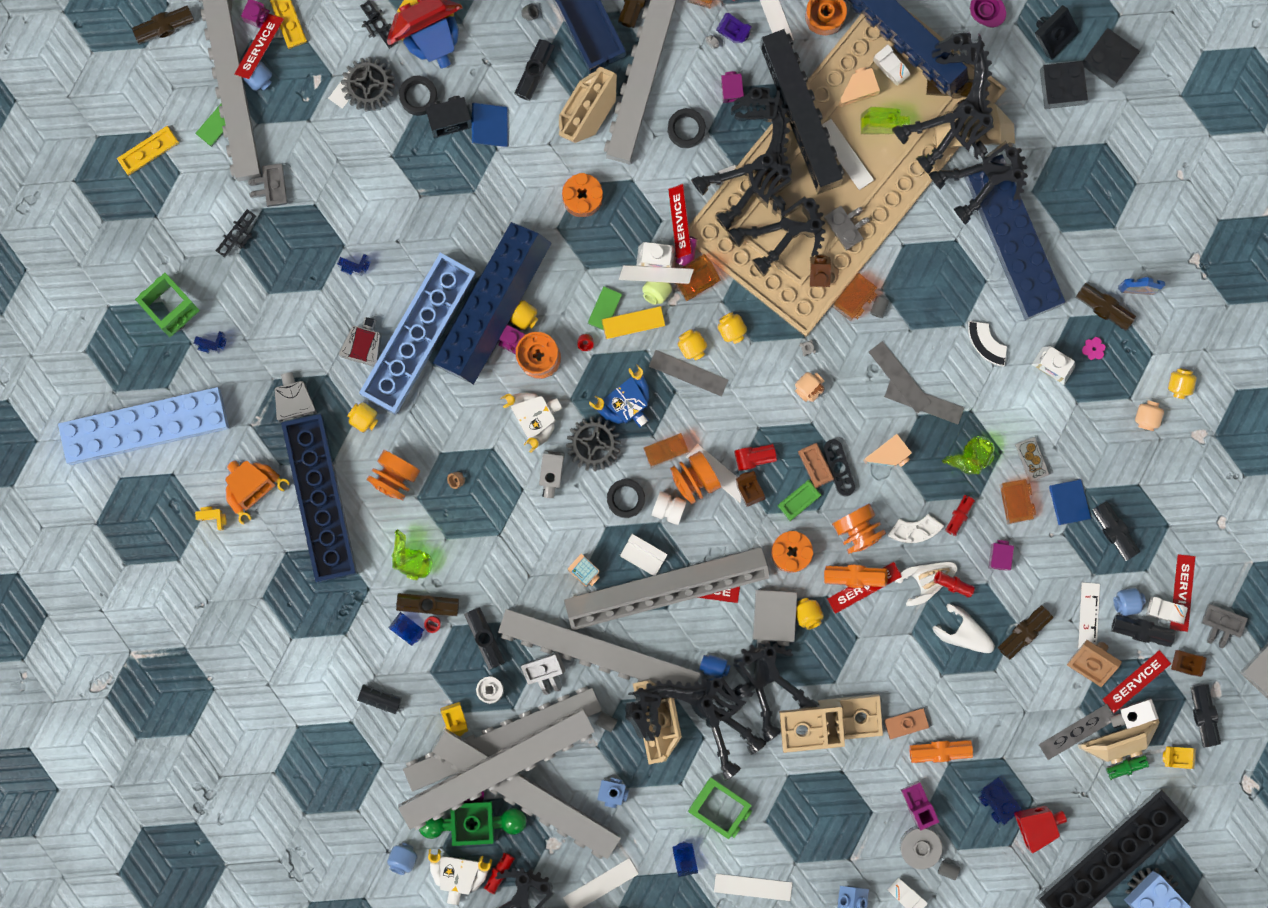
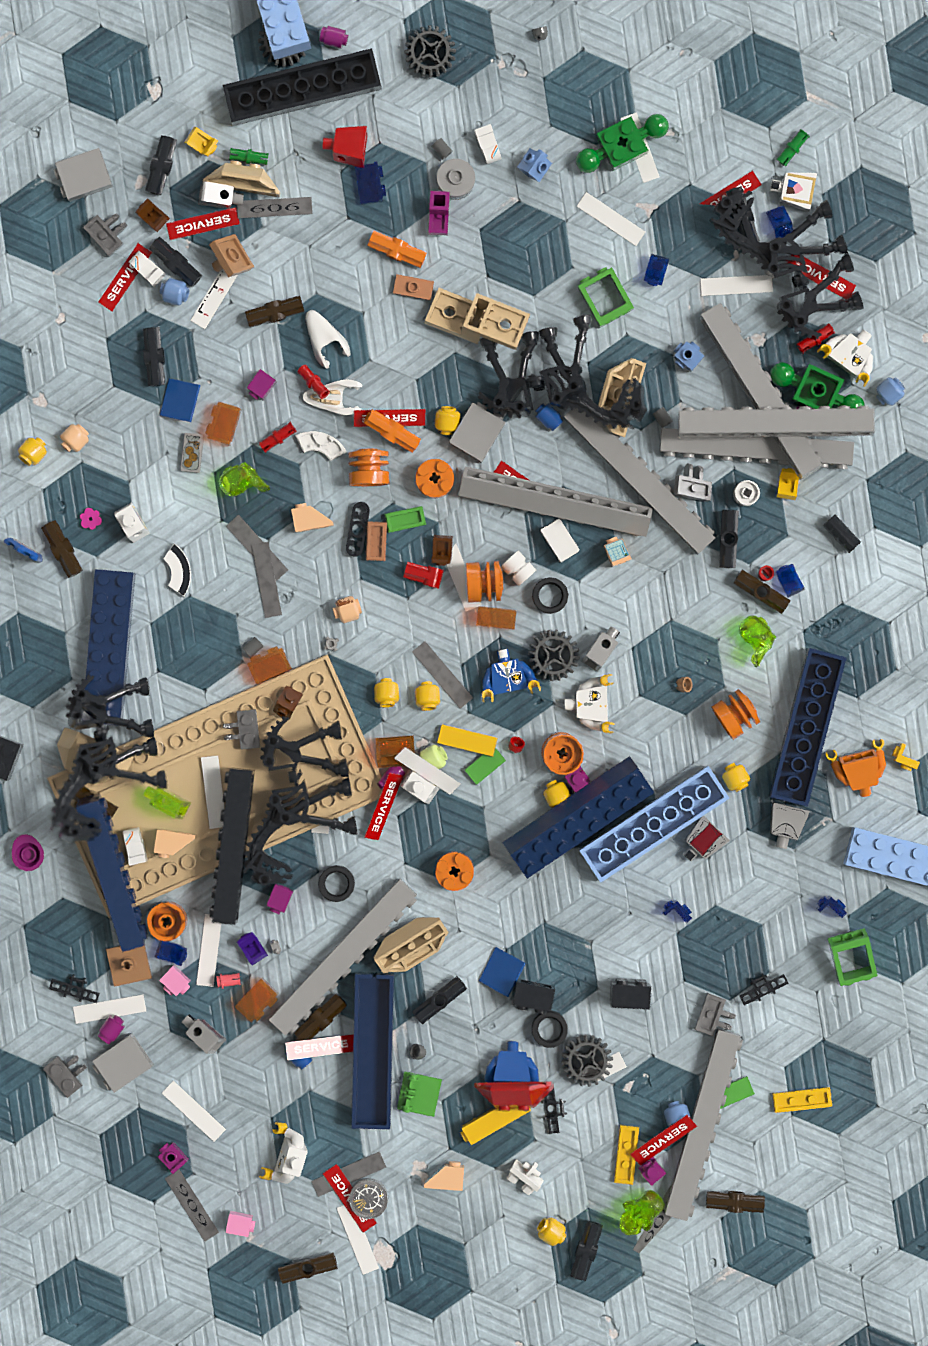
camera: 150 degrees left, 5 degrees up
none -> black brick [610,978,651,1010]

